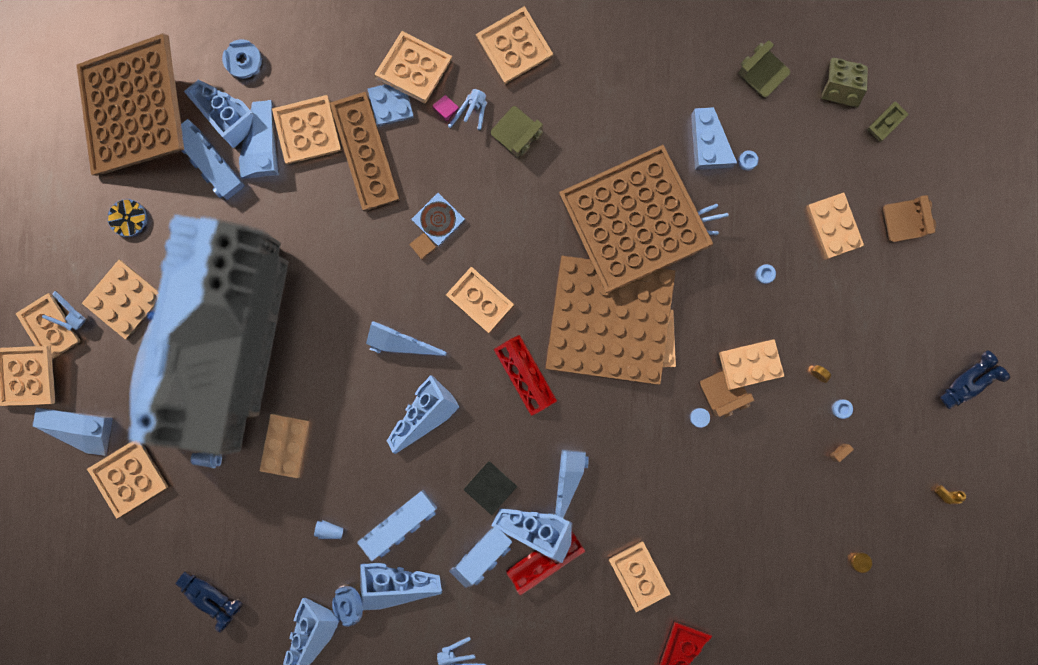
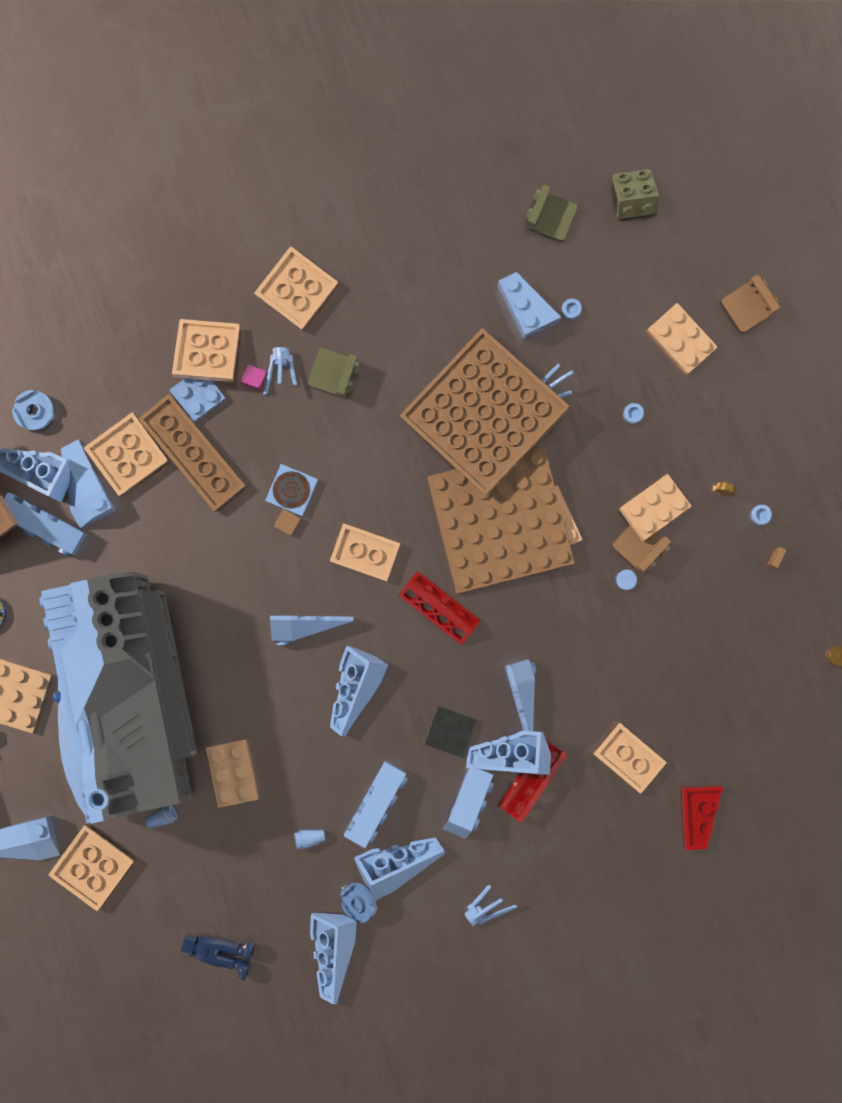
camera: 20 degrees left, 0 degrees up
olive plate [867,101,909,142] -> none

